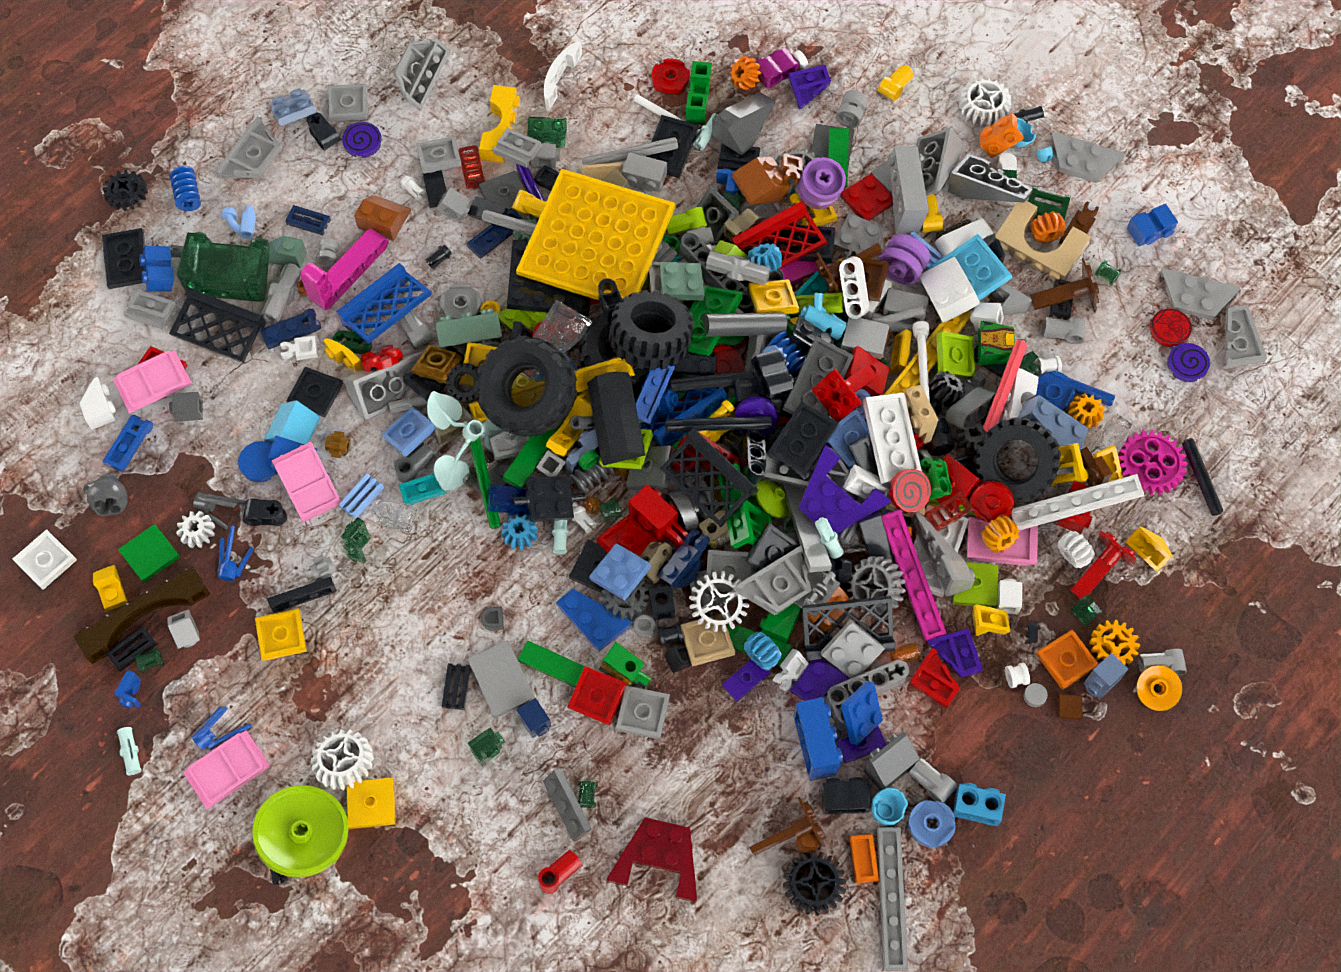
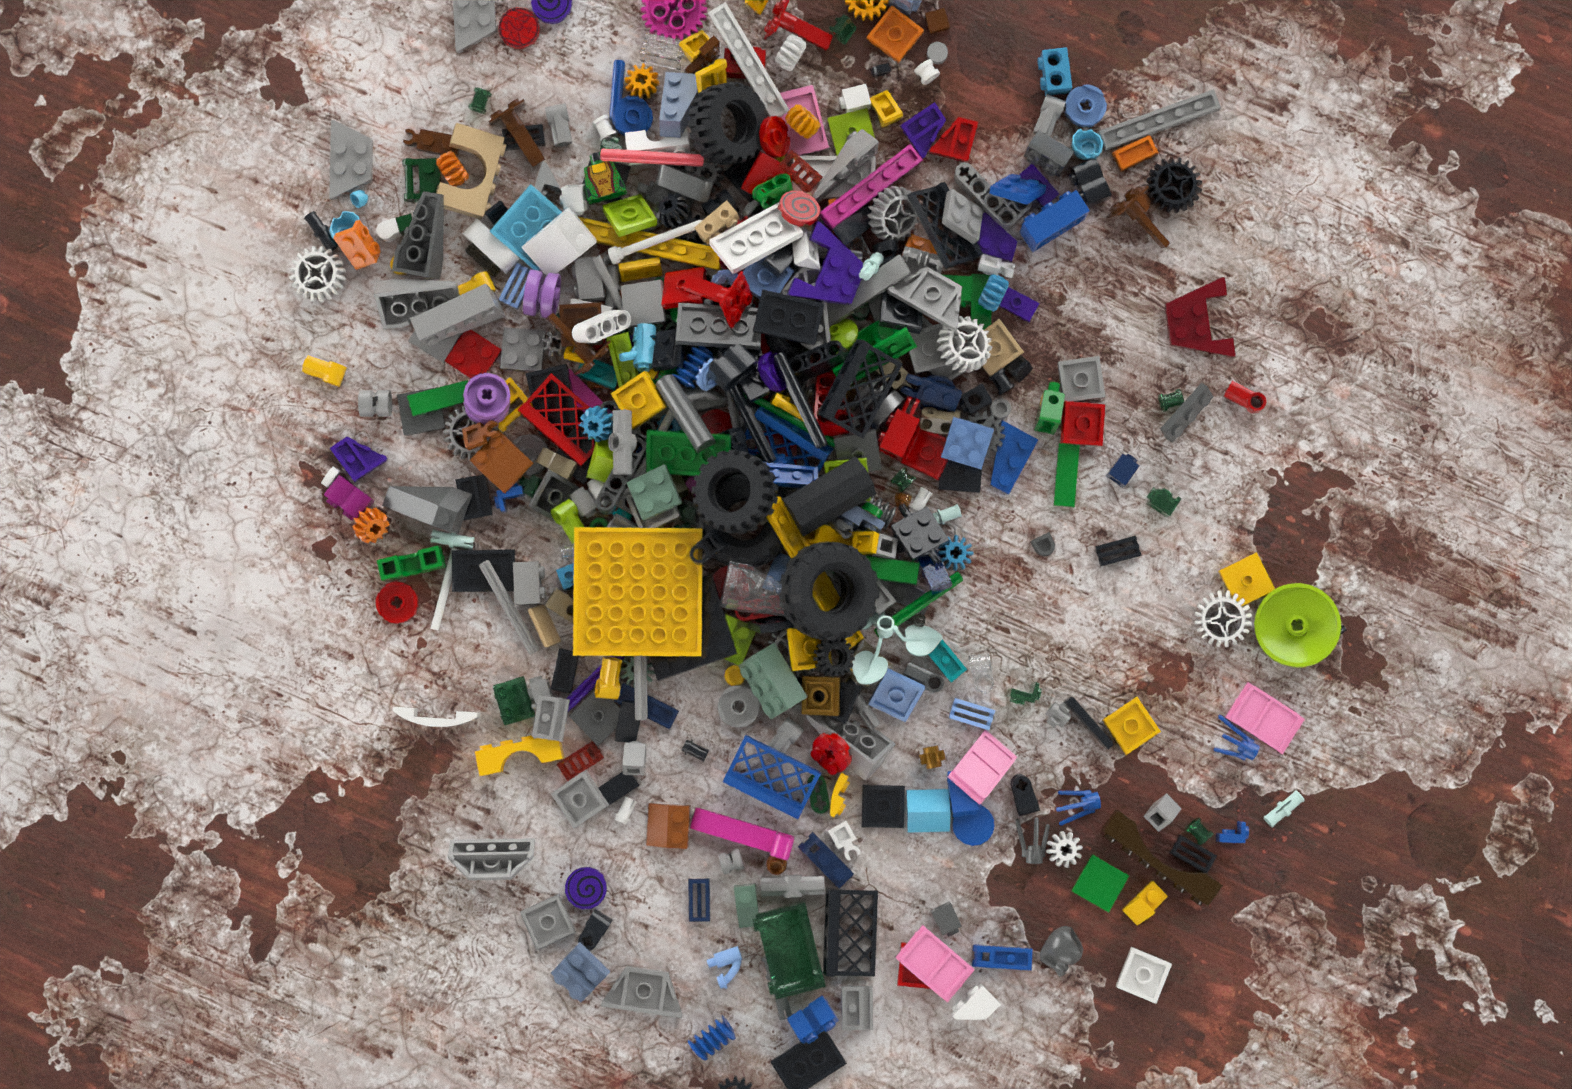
camera: 105 degrees left, 20 degrees up
light grey tile [467,640,535,719] -> none
clear orange piece [890,642,921,662] -> none
blue brick [1127,204,1178,247] -> none

